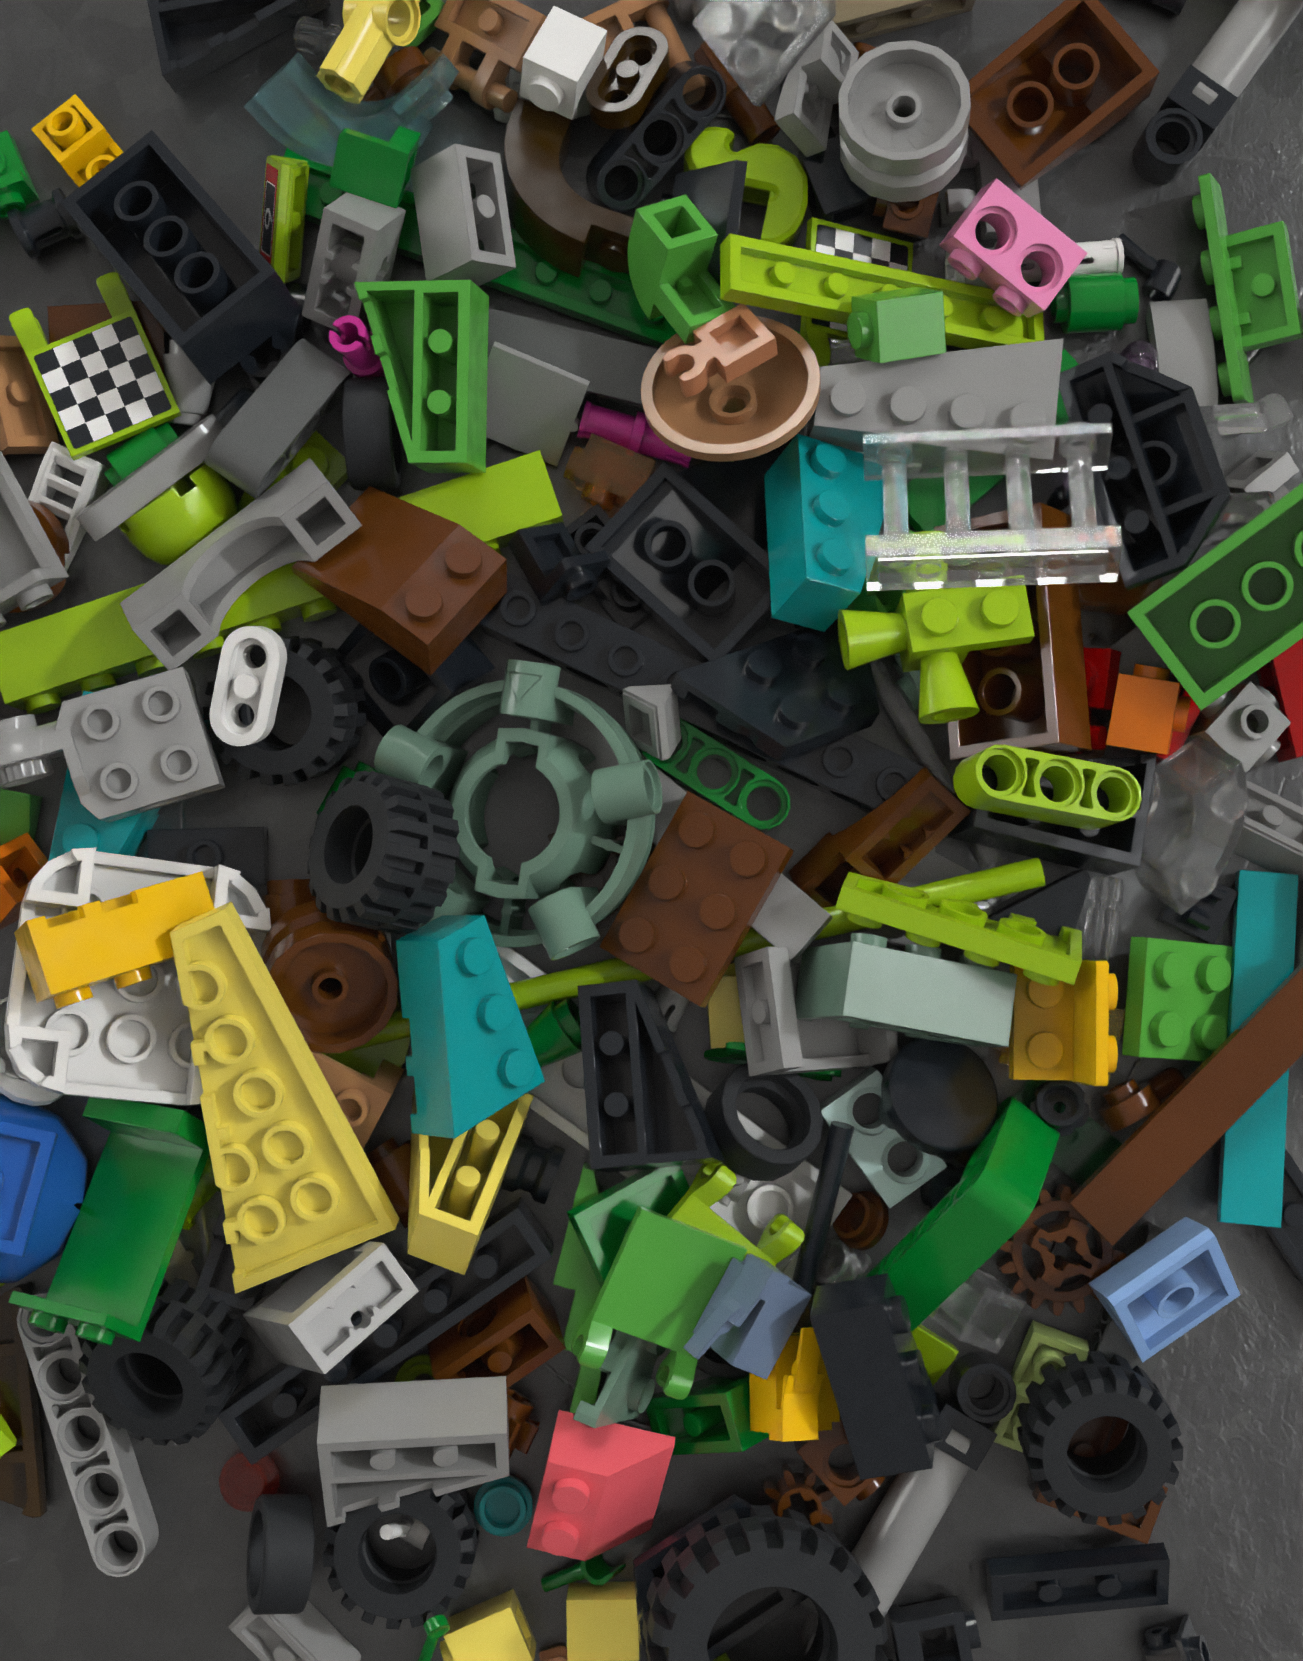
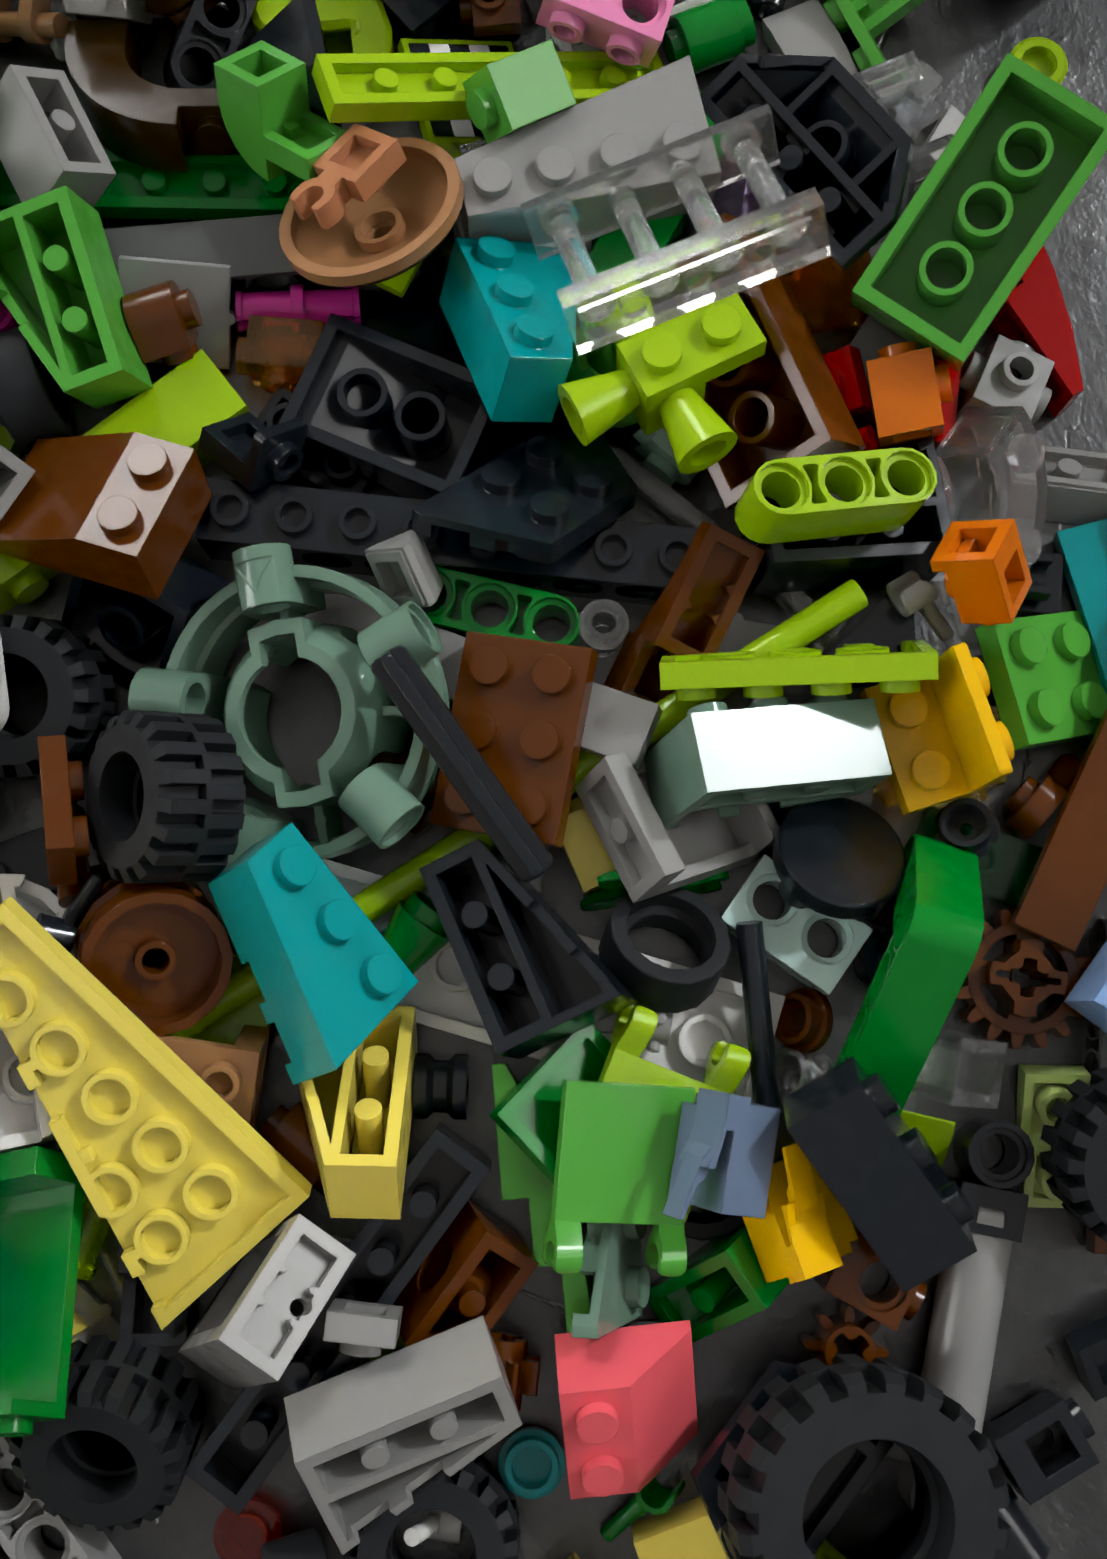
camera: 15 degrees left, 5 degrees down
none -> black hand [36,871,107,952]
none -> reddish brown plate [37,735,90,908]
none -> reddish brown plate [122,280,202,366]
none -> light grey plate [323,1298,403,1358]
none -> black axle [370,645,553,883]
none -> clear pin [579,599,629,658]
none -> light grey hand [886,570,954,641]
none -> orange brick [930,519,1032,626]

